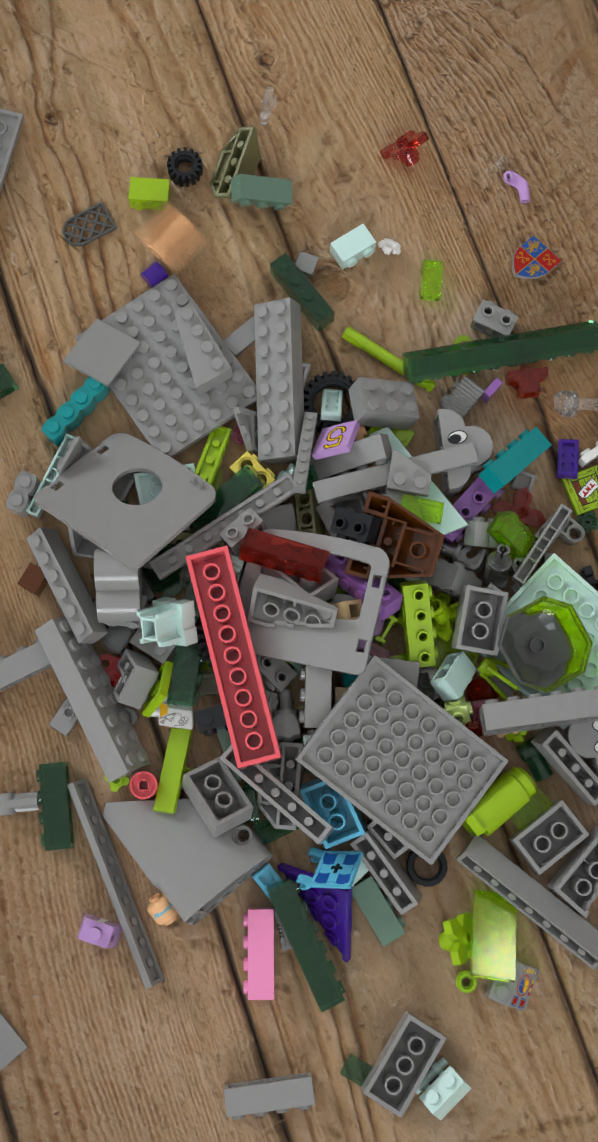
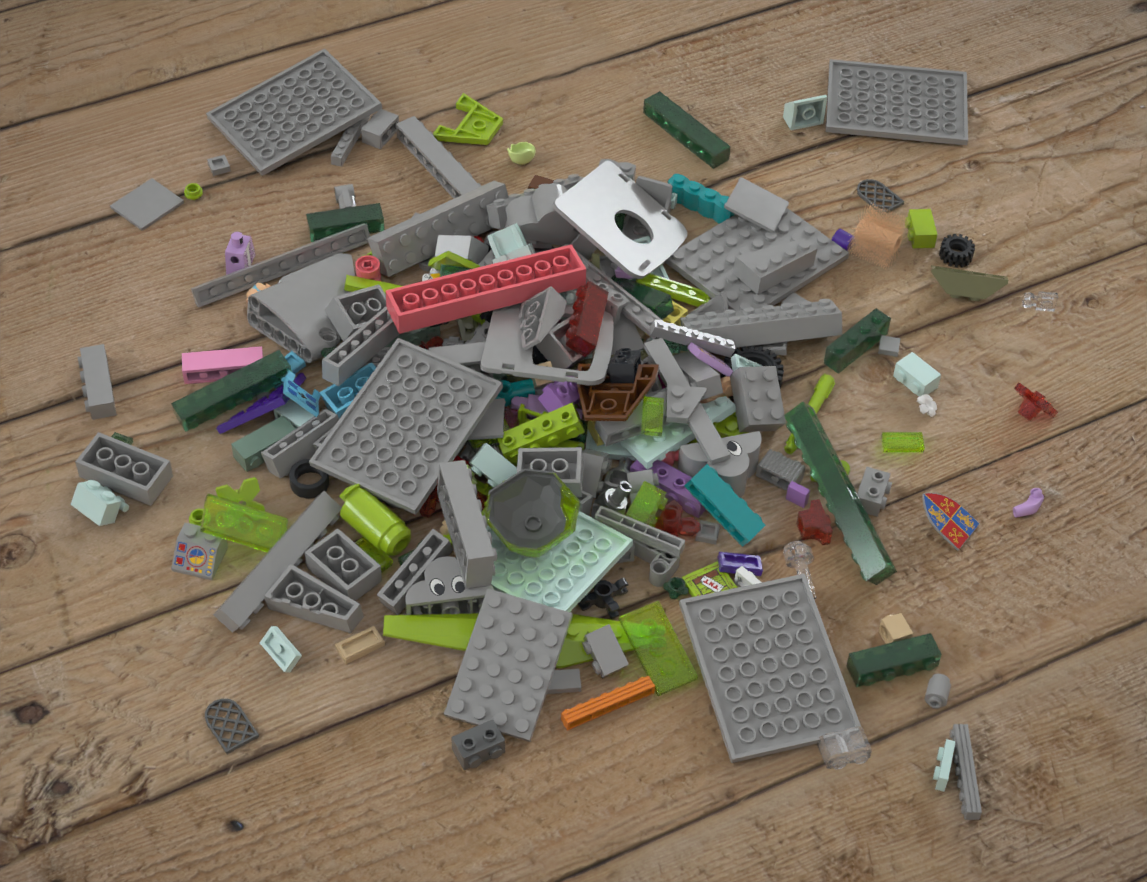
camera: 85 degrees right, 30 degrees down
sand green brick [231,174,293,210] -> none

